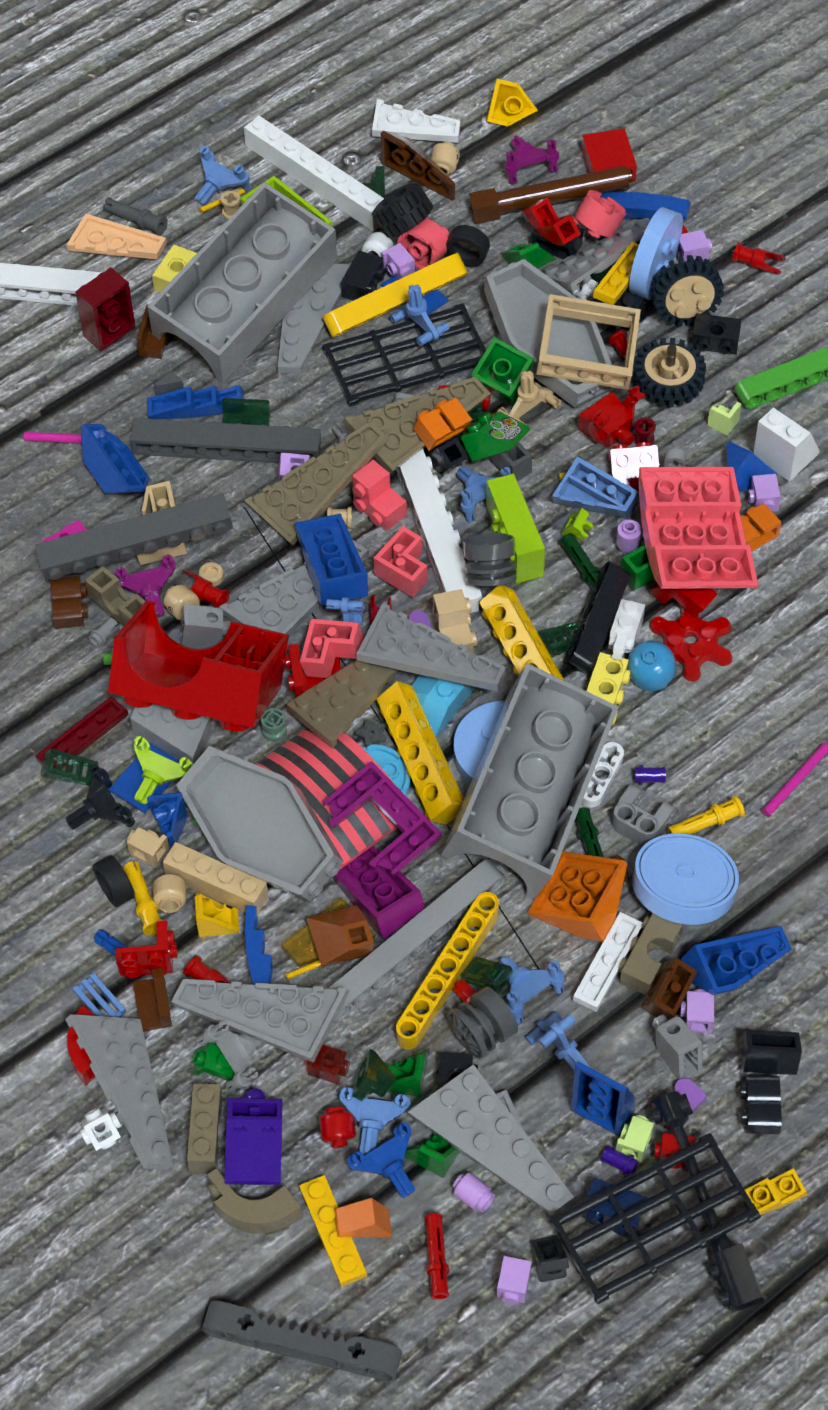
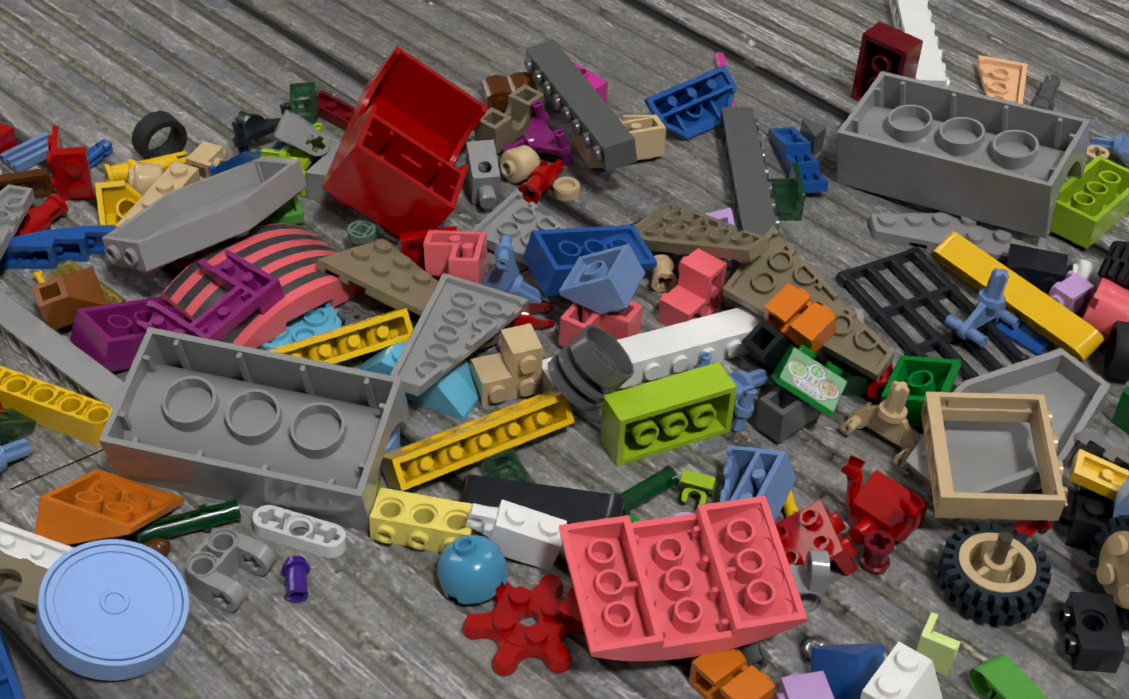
camera: 80 degrees right, 15 degrees down
yellow pin [667,795,745,834] -> none
none -> light grey piece [273,109,330,156]
none -> medium blue slope [559,244,645,314]

